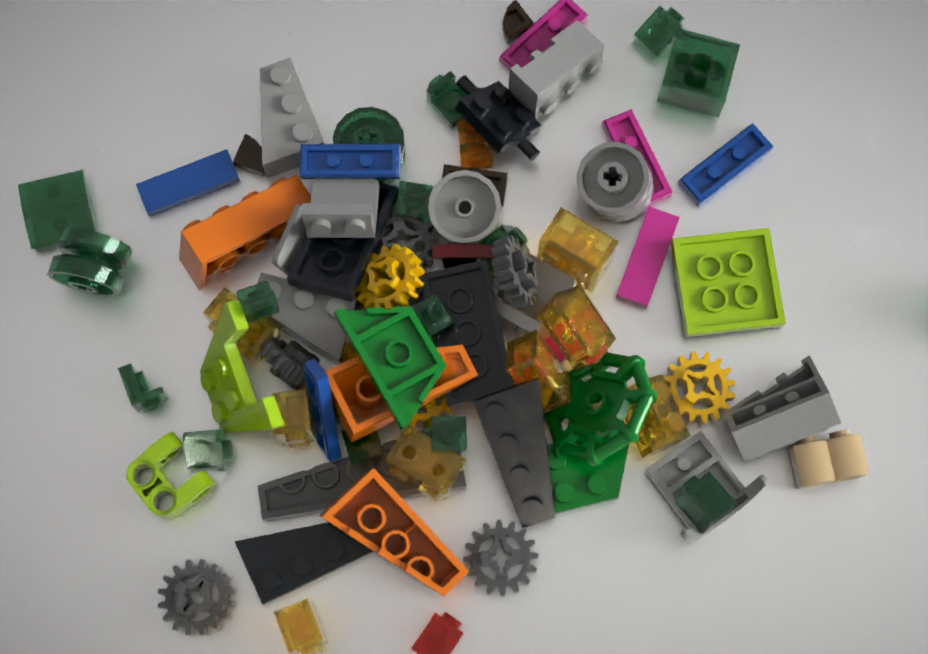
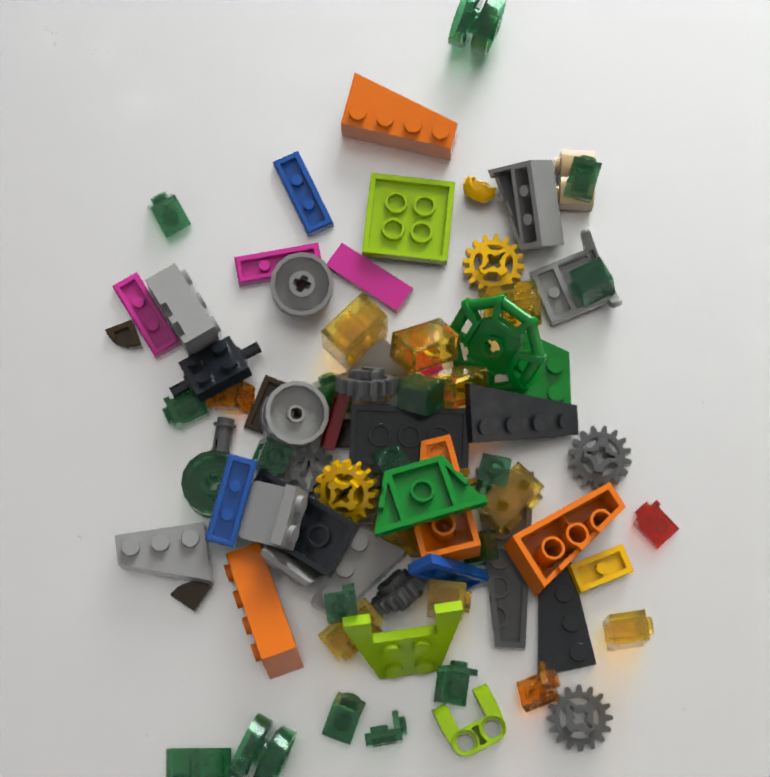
camera: 75 degrees left, 0 degrees up
blue tile [136,149,240,216] -> none
clear green brick [657,28,740,117] -> none
none -> dark grey pin [211,417,237,455]
none -> clear green bracket [322,692,366,745]
none -> orange wedge [341,73,458,161]
none -> clear green brick [397,373,445,416]
none -> yellow plate [463,176,496,204]
none -> clear orange bracket [516,661,560,713]
none -> clear green bracket [563,155,602,203]
none -> yellow plate [567,544,634,594]

